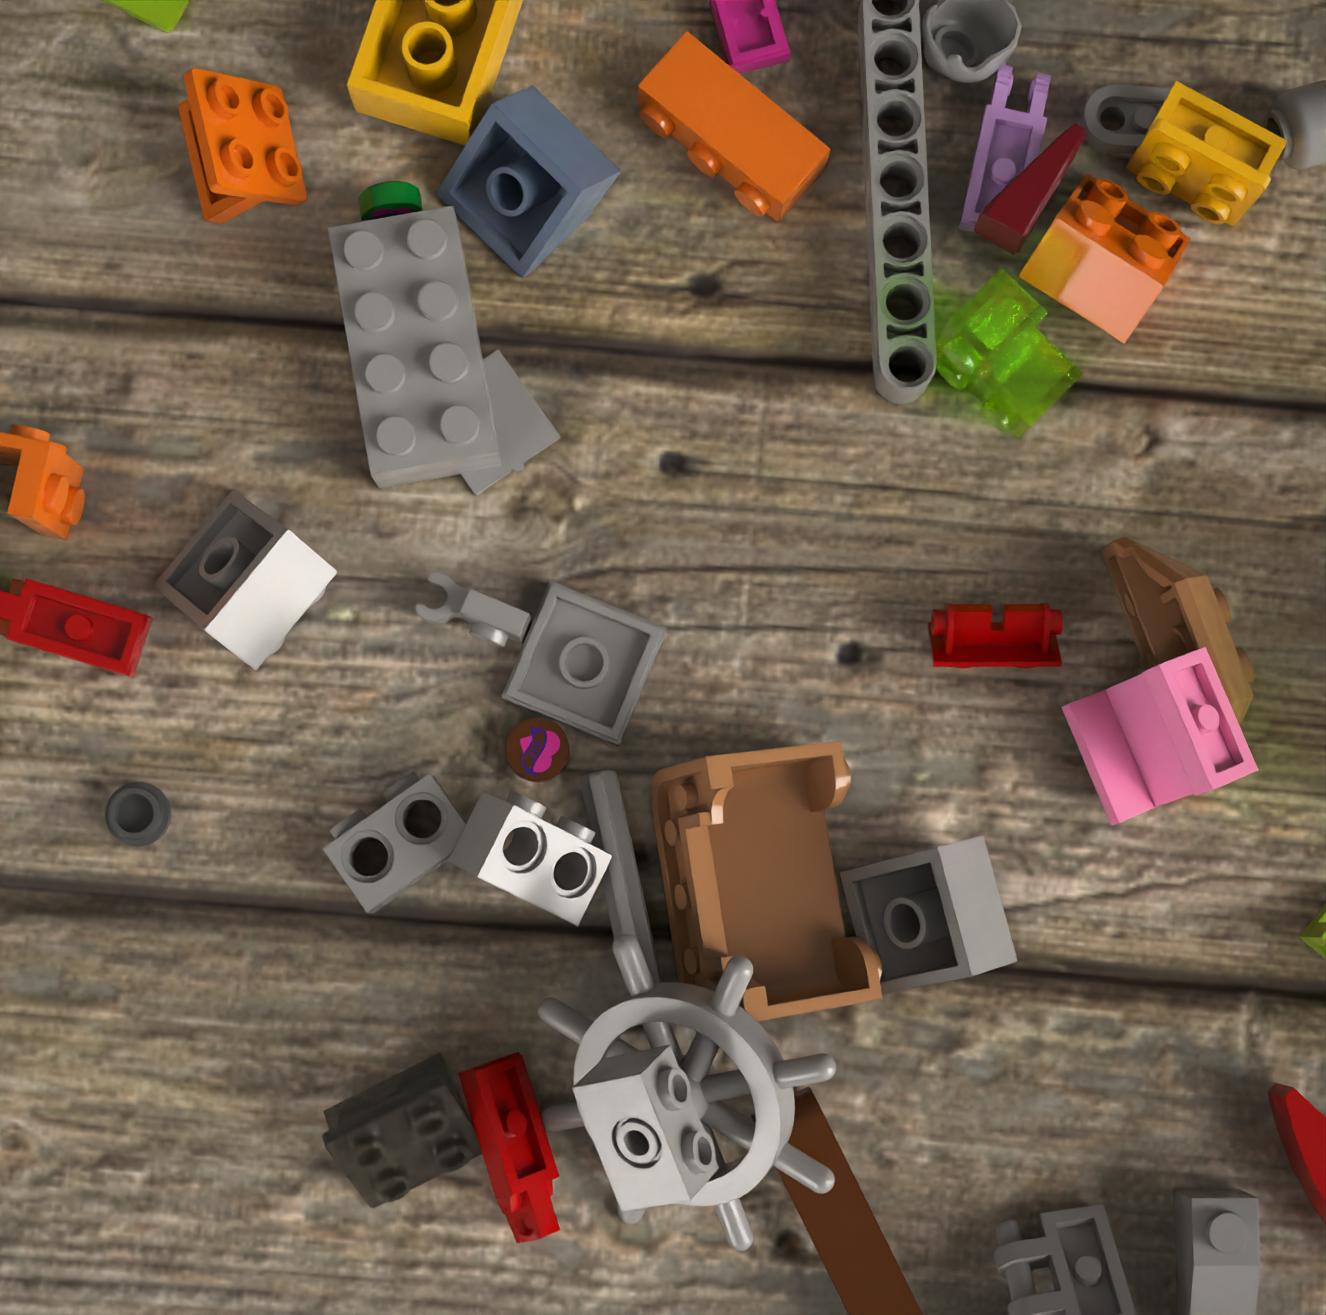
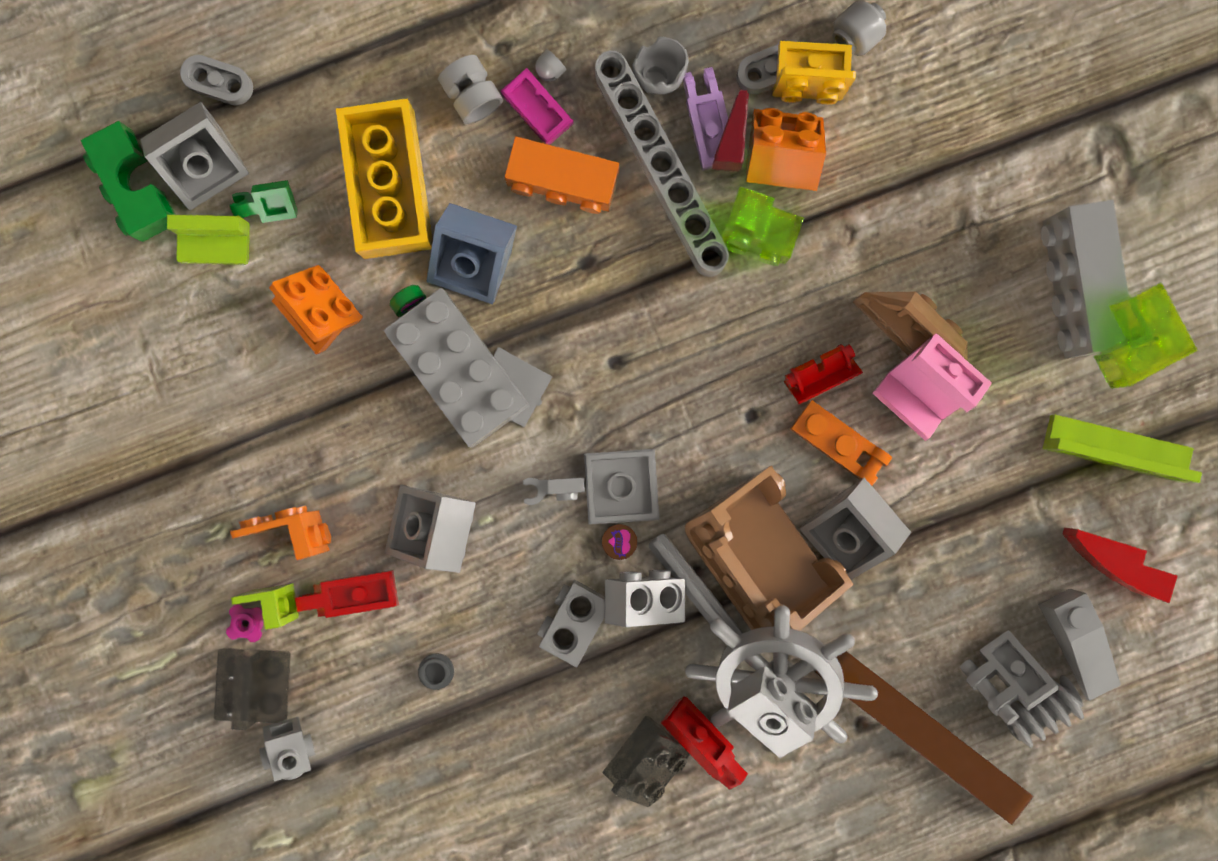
camera: 20 degrees left, 5 degrees up
none -> orange plate [790,400,892,486]

